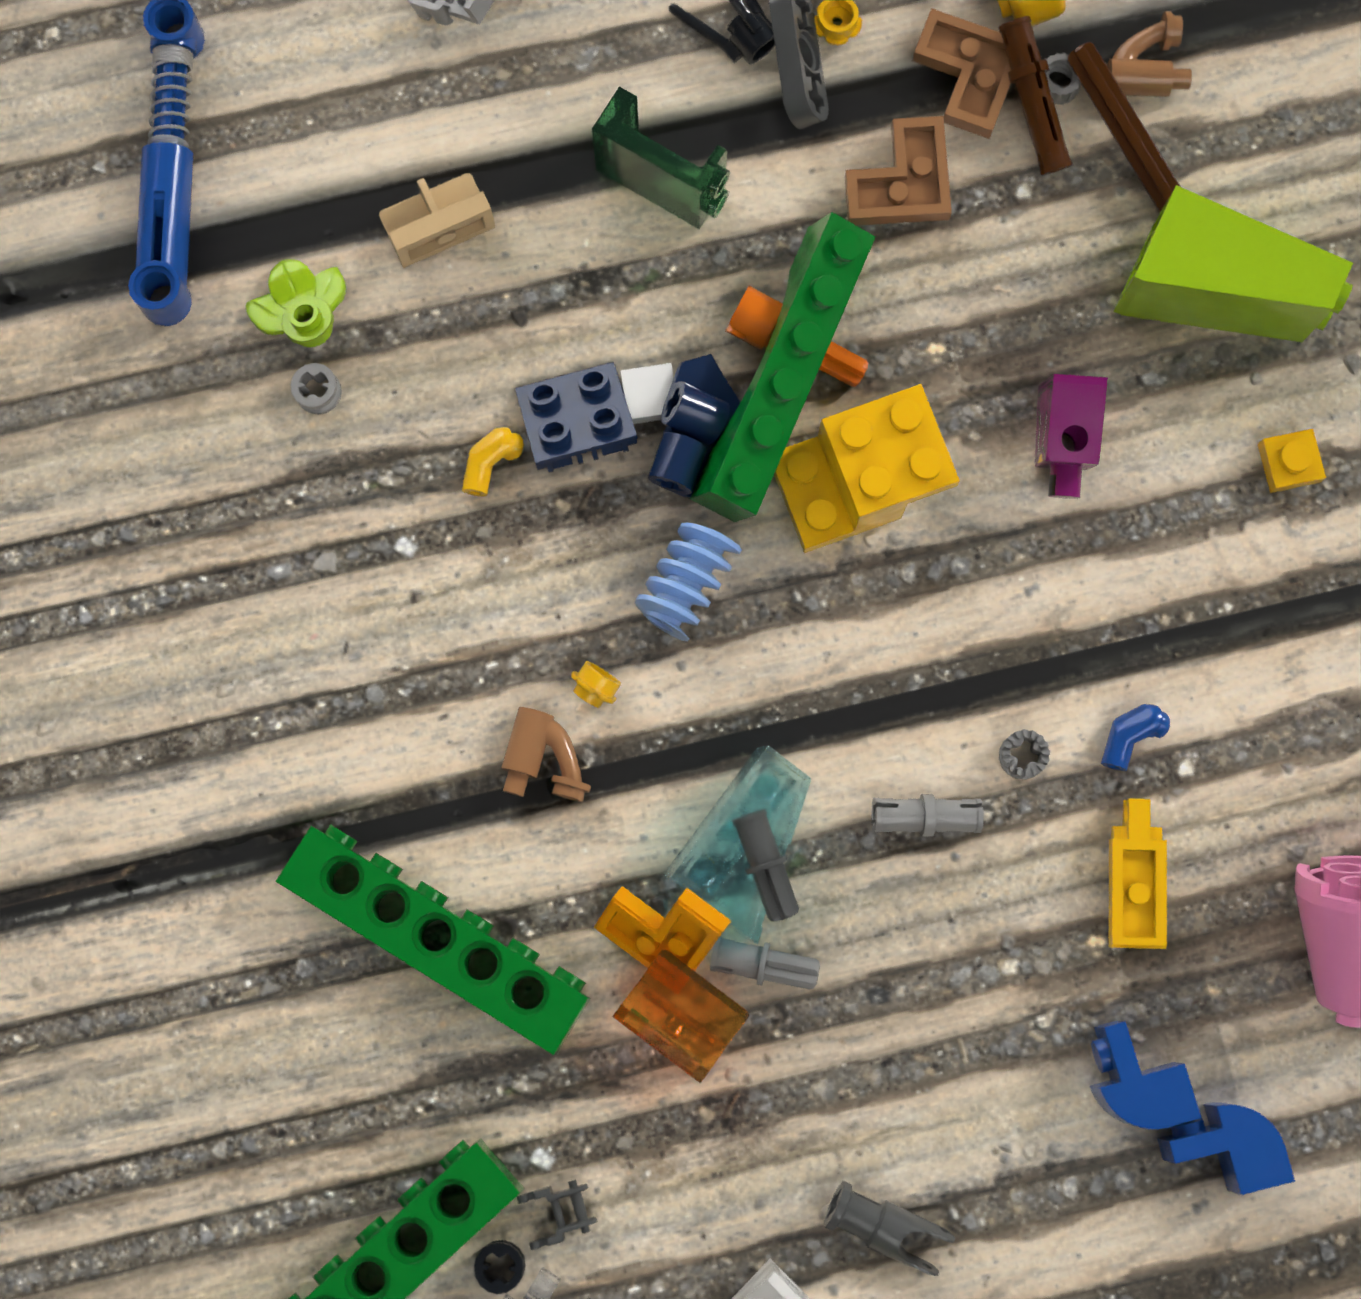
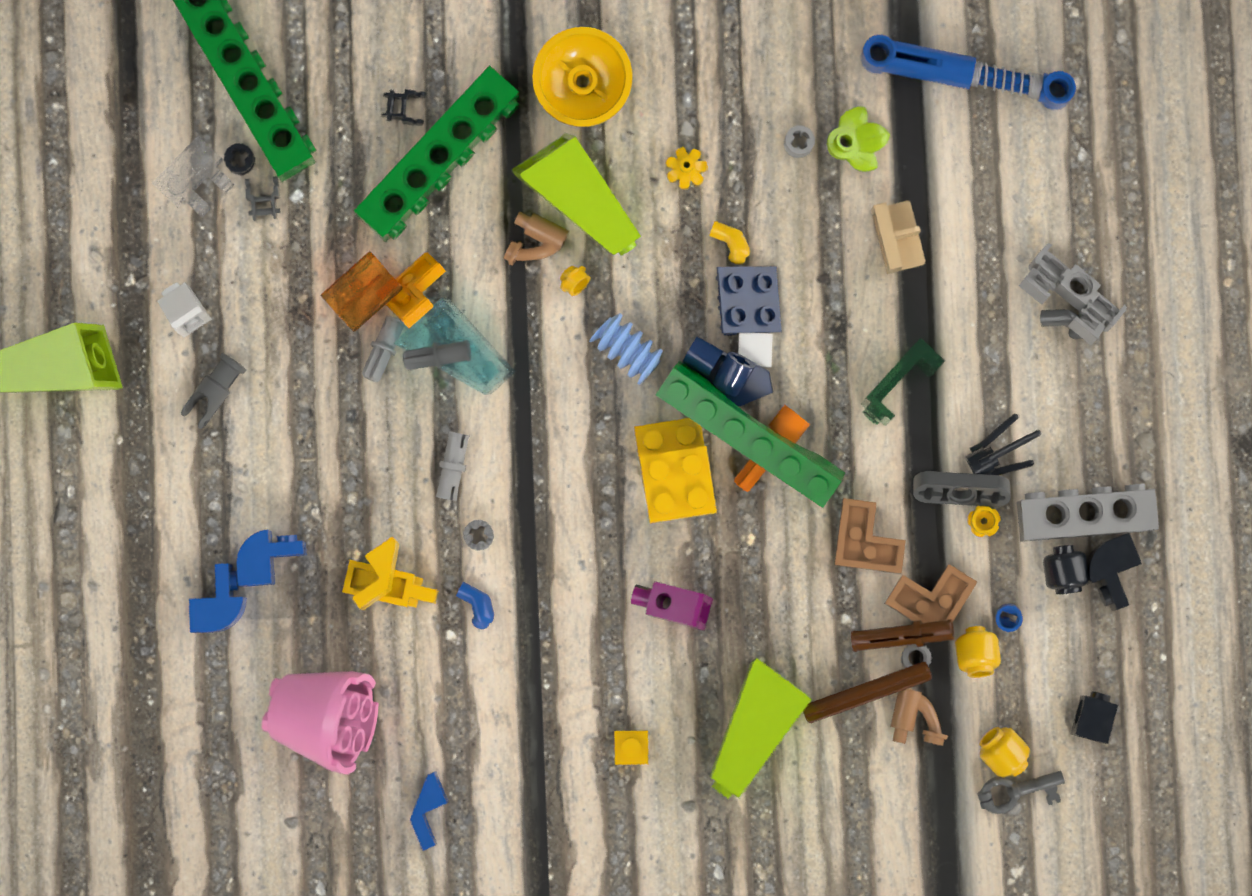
camera: 100 degrees right, 5 degrees up
none -> yellow slope [352,536,400,611]
none -> black piece [381,89,426,126]
none -> lime slope [512,133,641,256]
none -> yellow hat [532,27,633,127]
none -> yellow plant [666,147,708,190]

